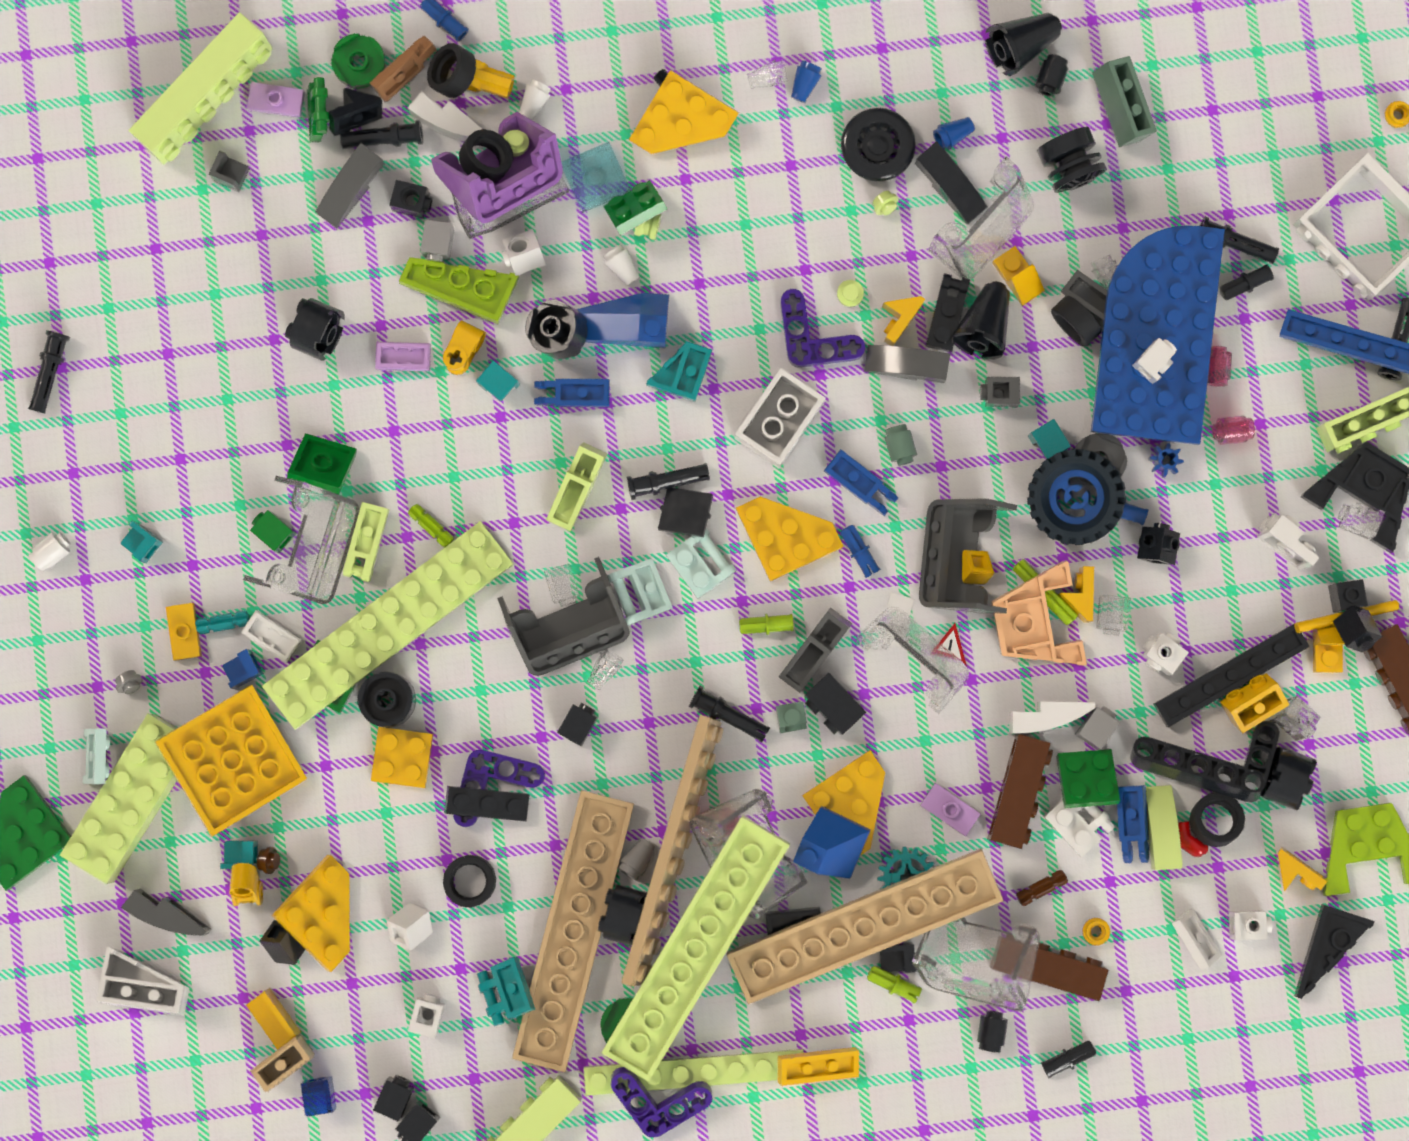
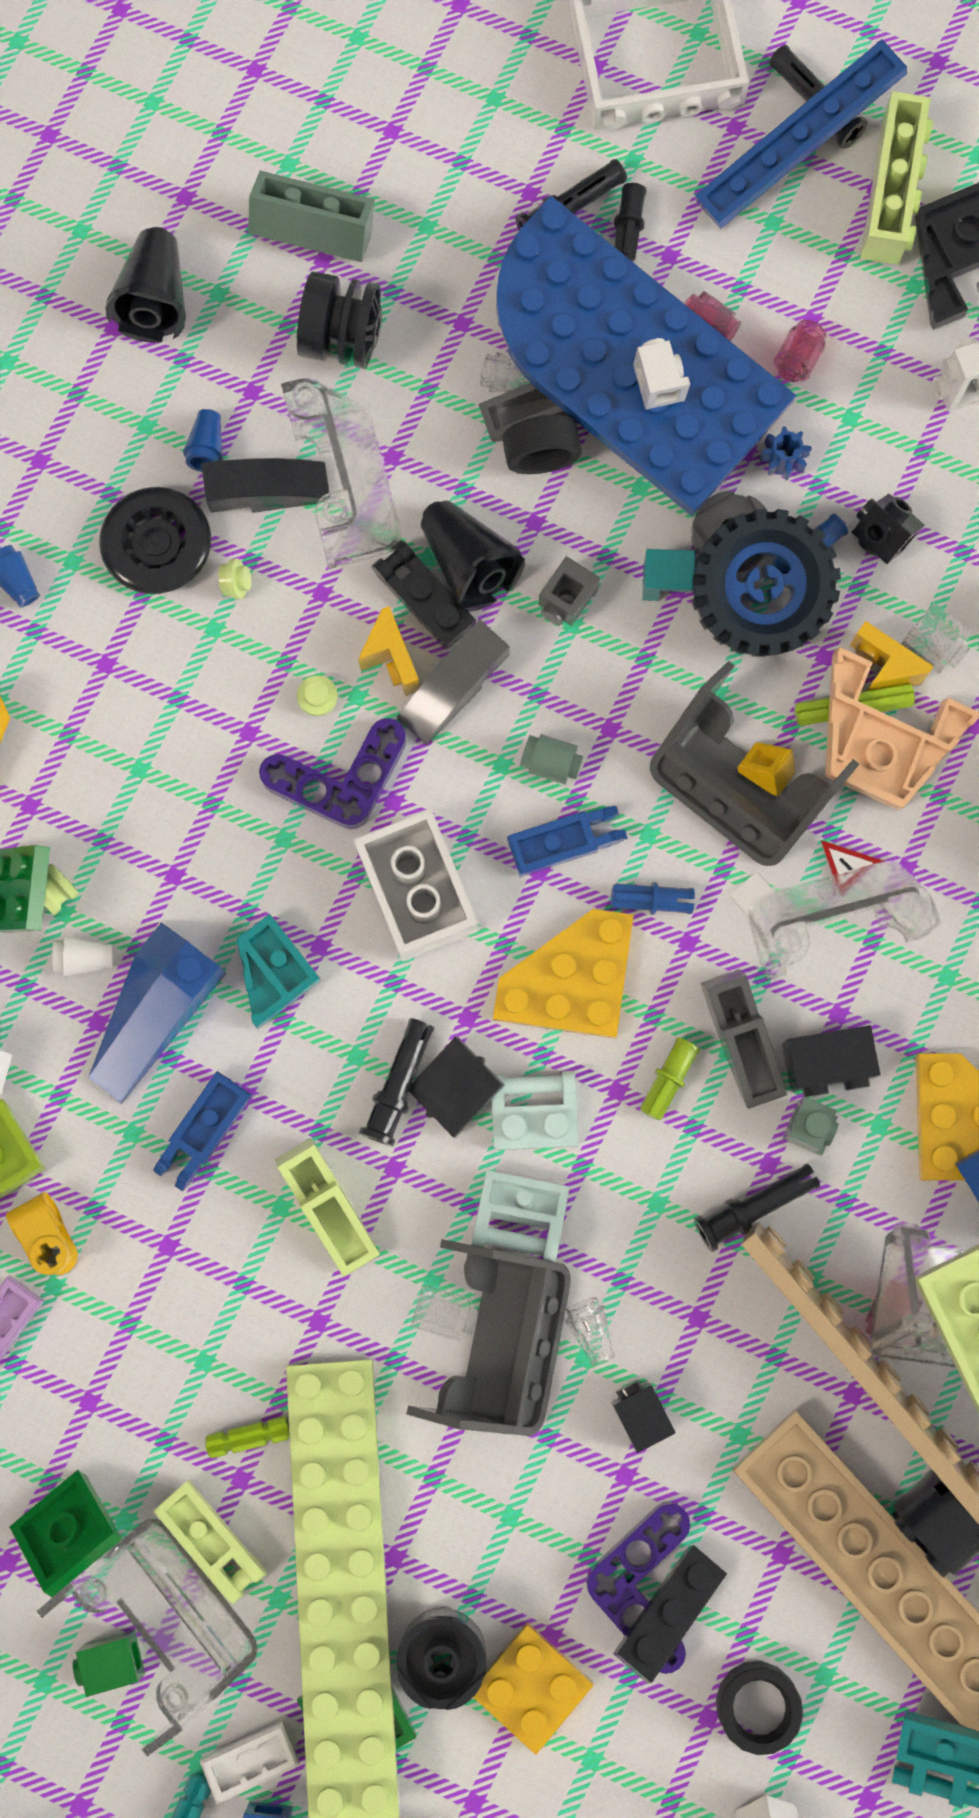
camera: 55 degrees left, 5 degrees down
teal panel [476,360,520,401] -> none
black brick [525,299,588,359] -> none
light grey cone [618,838,655,881] -> none
yellow slope [992,246,1045,306] -> none
black brick [1035,54,1069,97] -> none

